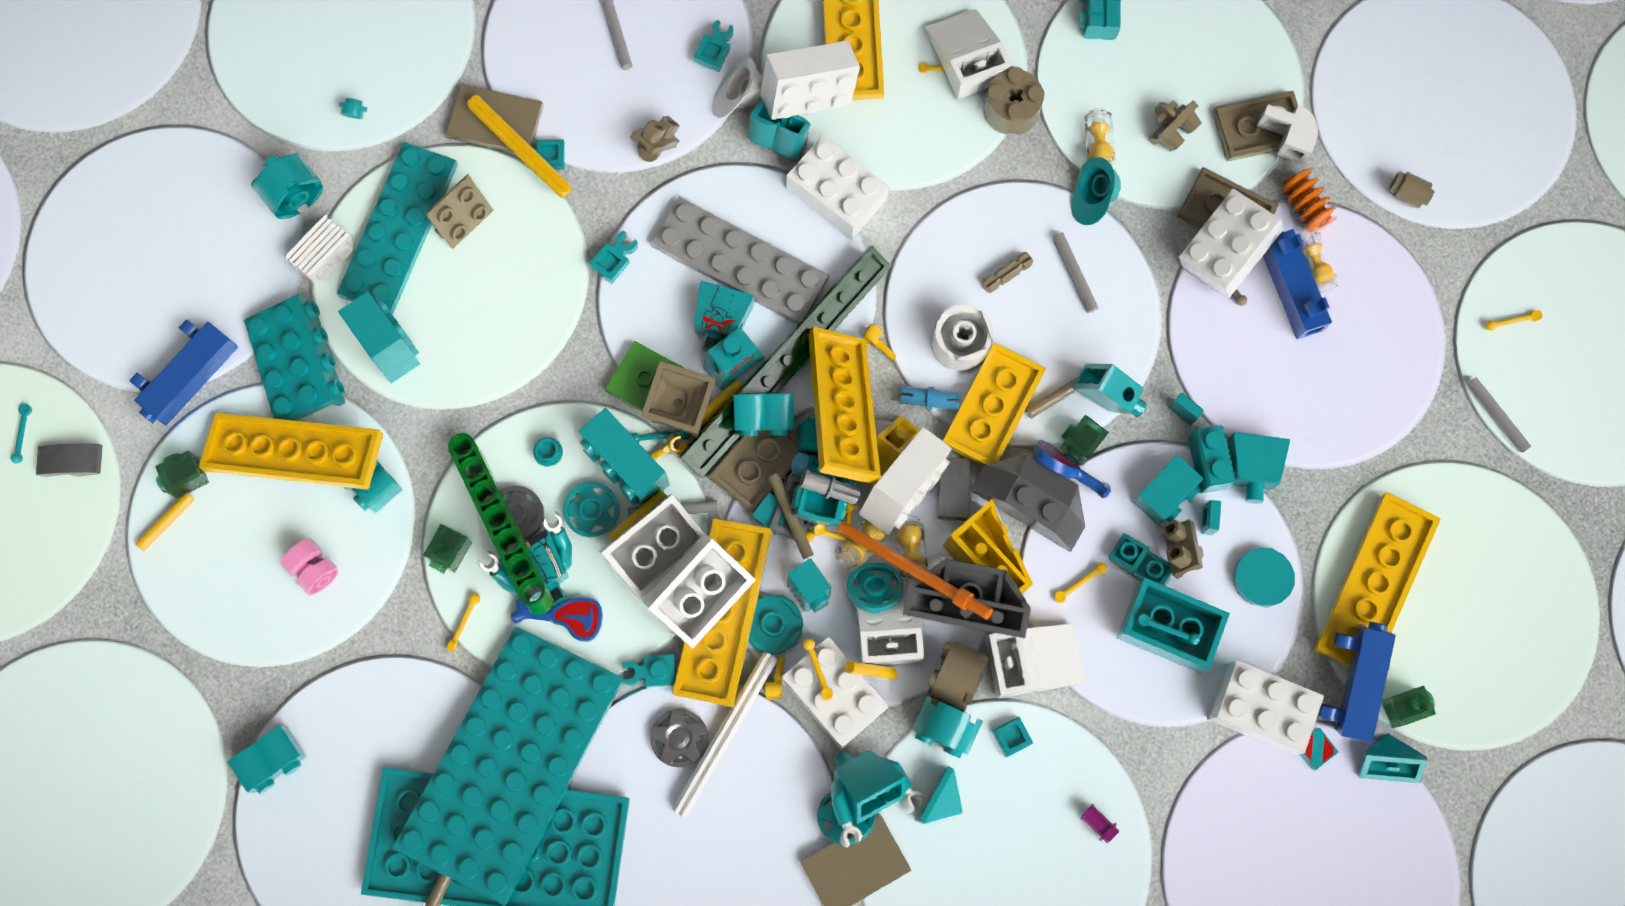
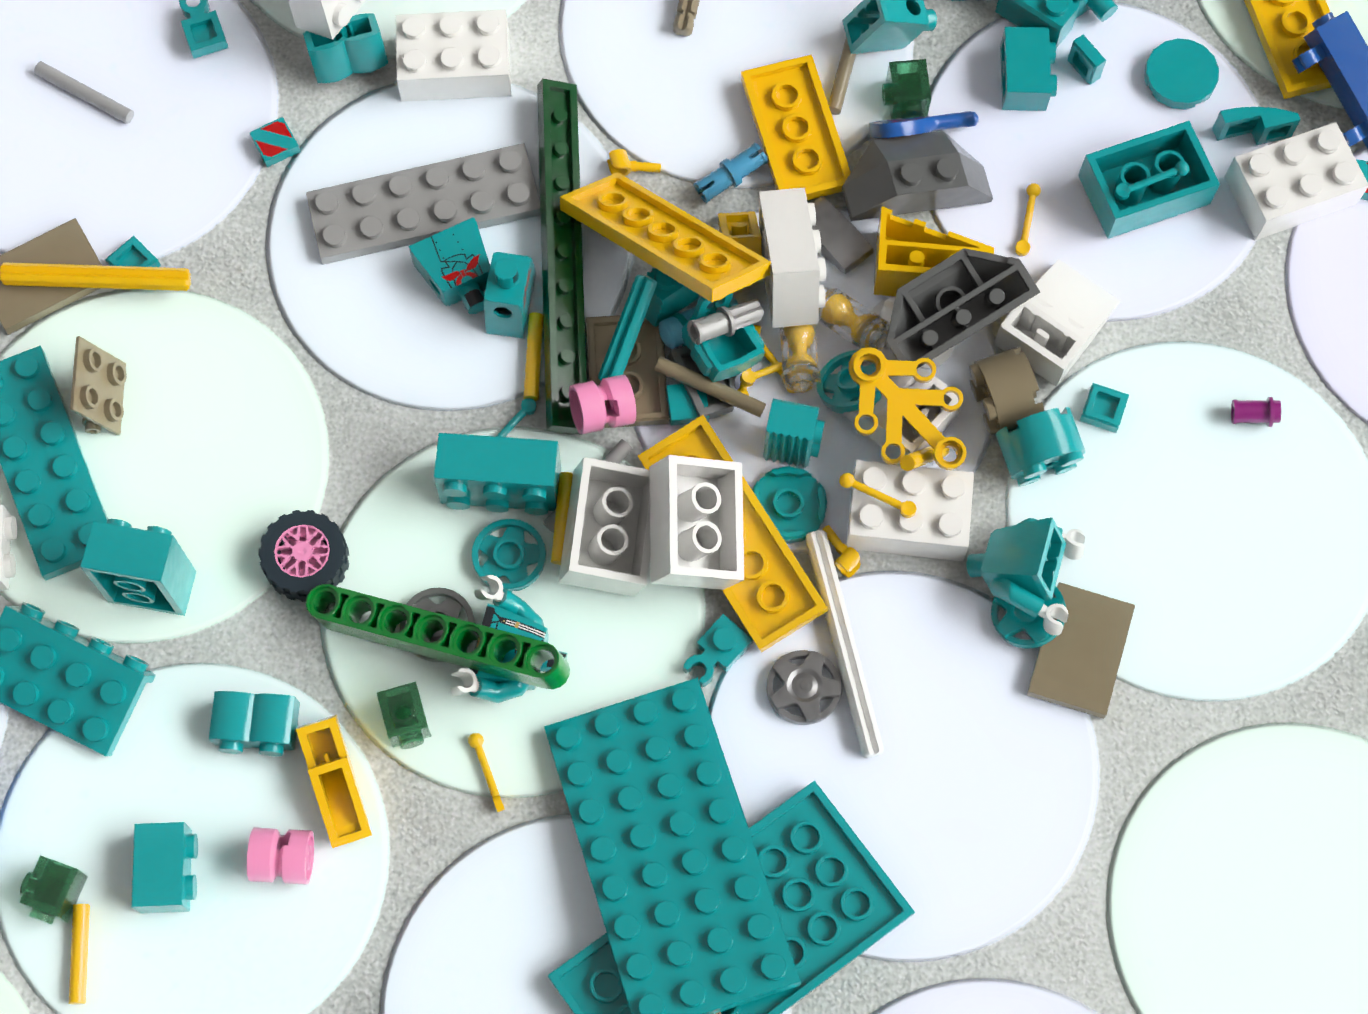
camera: 40 degrees left, 5 degrees down
yellow plate [199,413,384,490] -> none
piece [510,598,603,642] -> none
teal plate [533,437,563,467] -> none
teal plate [589,230,639,284] -> none
bright green plate [605,341,685,412] -> none
dark tan hips [630,115,680,162] -> none
dark tan brick [641,361,716,437] -> none
yellow hand [650,433,687,460] -> none
white piece [712,57,763,118] -> none
teal brick [733,393,794,436] -> none
orange bar [837,521,993,620] -> none
slope [916,766,963,825] -> none
white brick [932,304,994,370] -> none
teal slope [1108,533,1172,586] -> none
dark tan hips [1161,519,1204,579] -> none
none -> teal brick [132,822,198,914]
none -> teal tile [249,117,301,168]
none -> black wheel [258,510,350,602]
none -> yellow slope [296,715,372,848]
none -> bright pink wheel [569,374,636,434]
none -> teal axle [598,274,657,380]
none -> yellow plant [848,347,967,470]
none -> teal slope [1212,107,1301,145]

